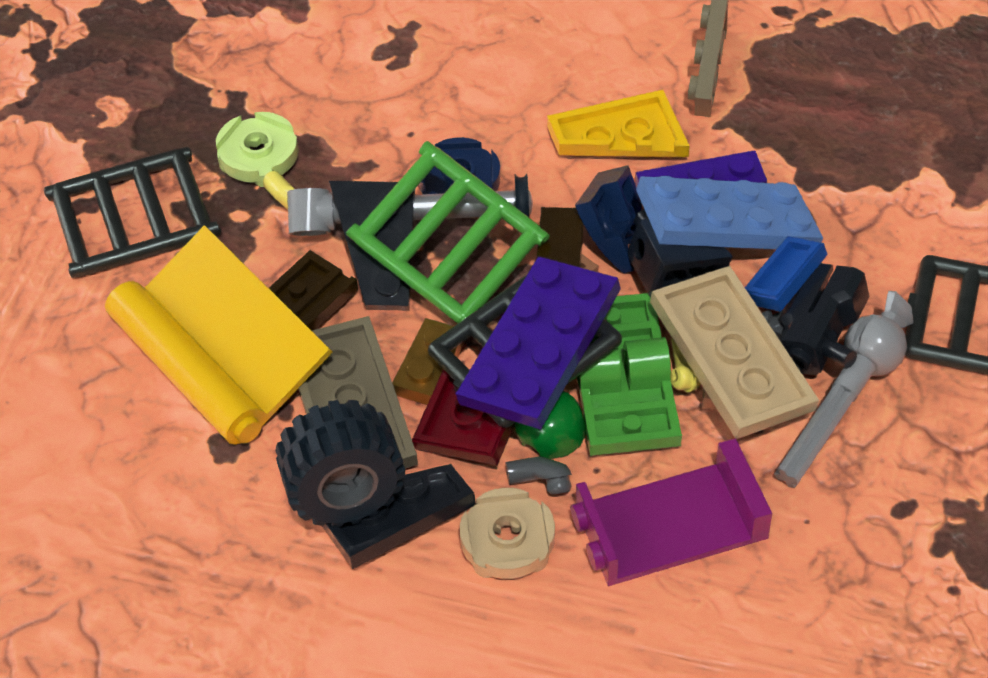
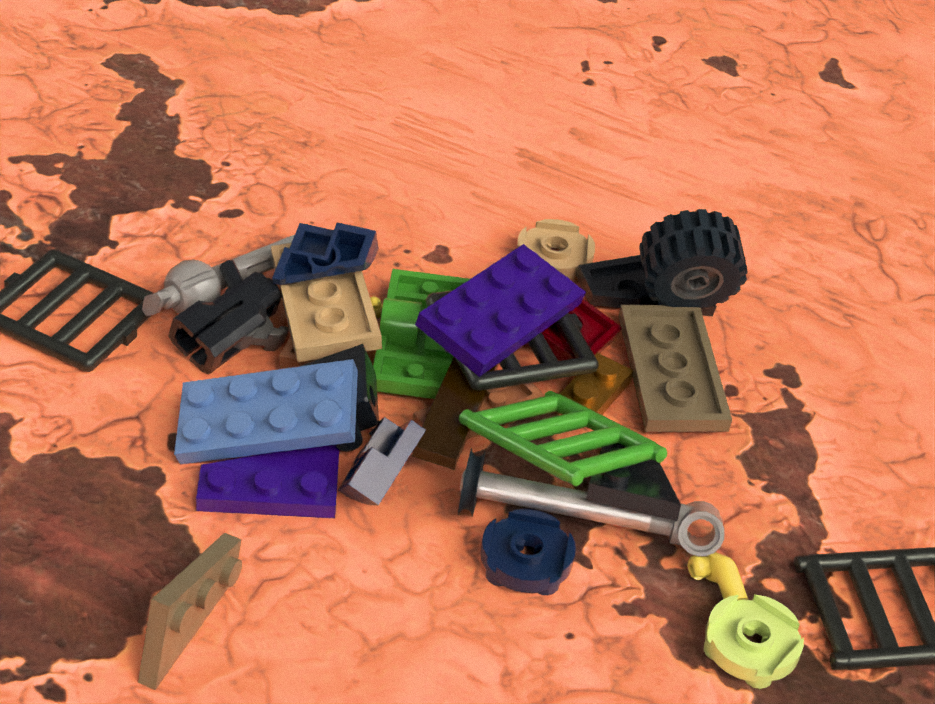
camera: 175 degrees left, 10 degrees down
yellow door [105,225,333,445] -> none
dark brown plate [269,250,358,330] -> none
yellow wing [547,90,690,157] -> none
magenta panel [570,438,772,586] -> none
blue tile [745,236,828,312] -> none
none -> dark blue slope [272,222,379,285]

